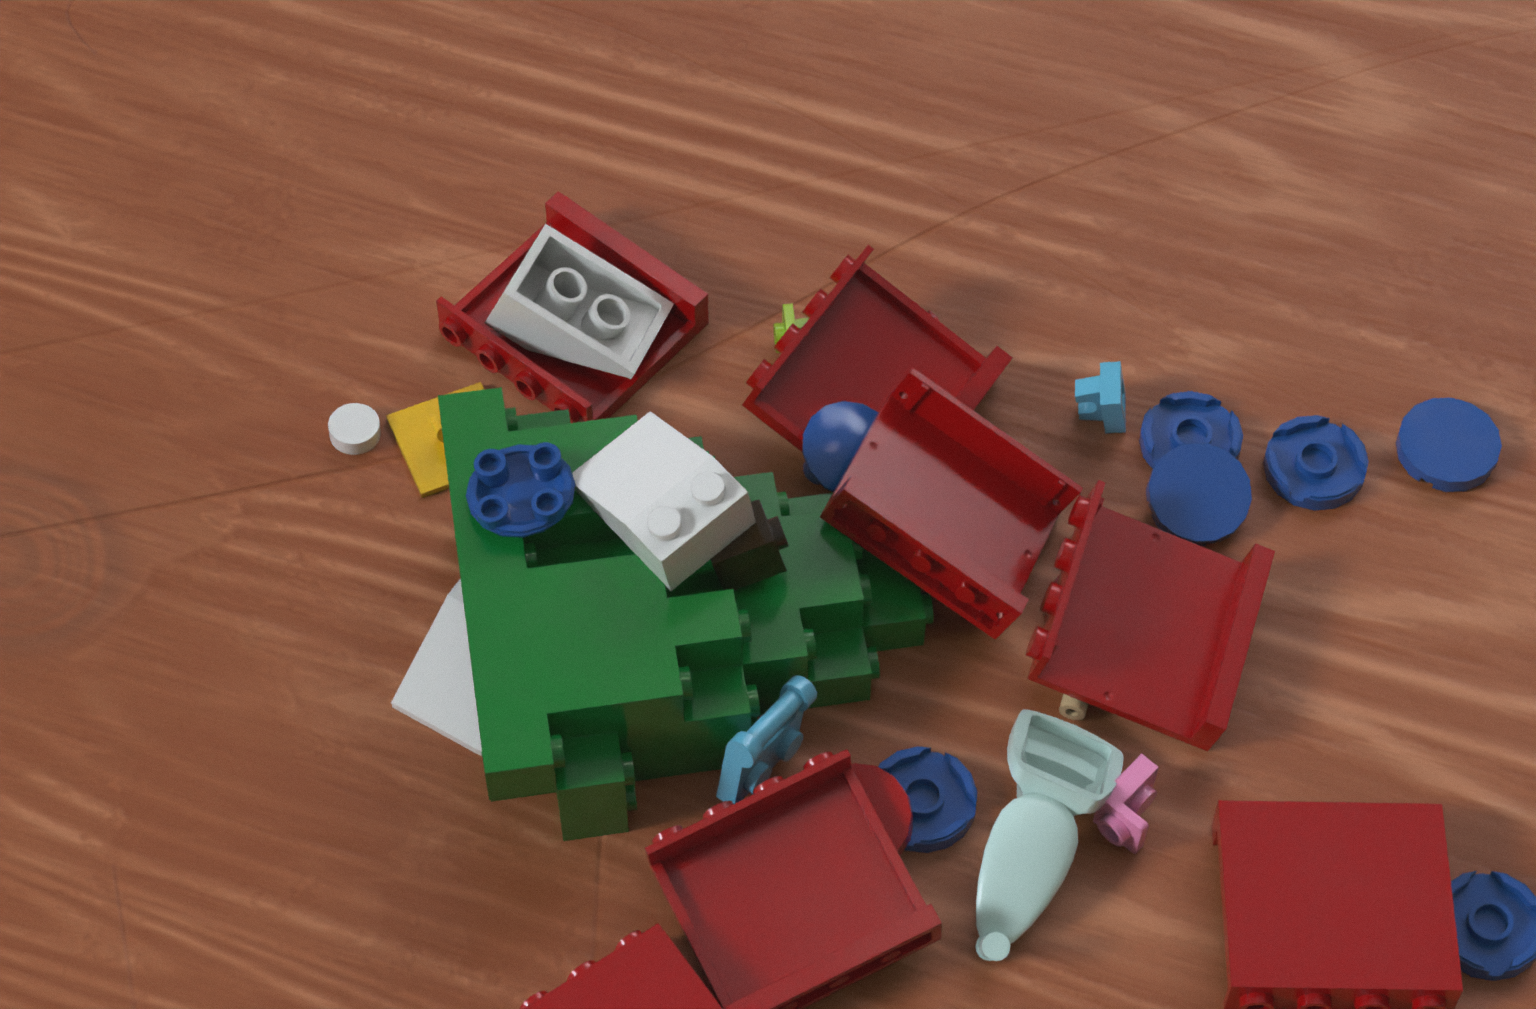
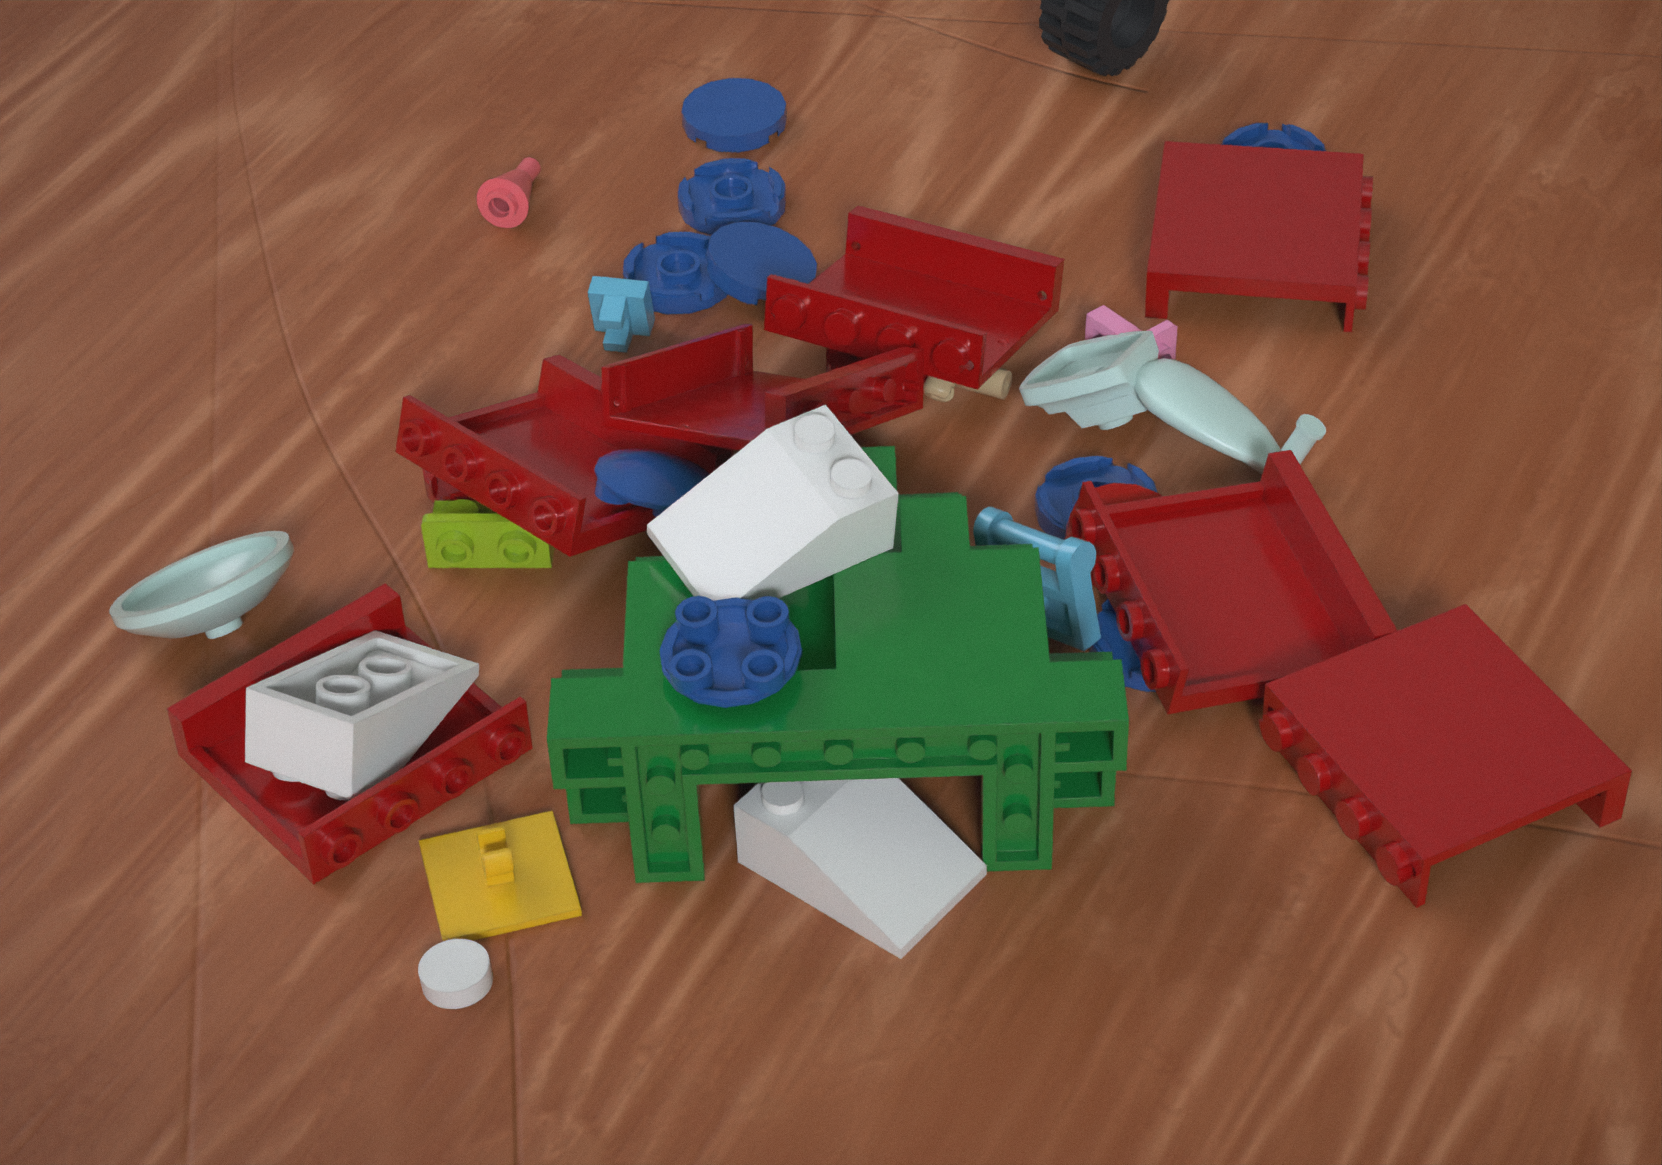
camera: 80 degrees left, 15 degrees down
none -> light aqua dish [109,531,294,639]
none -> coral cone [477,157,541,228]

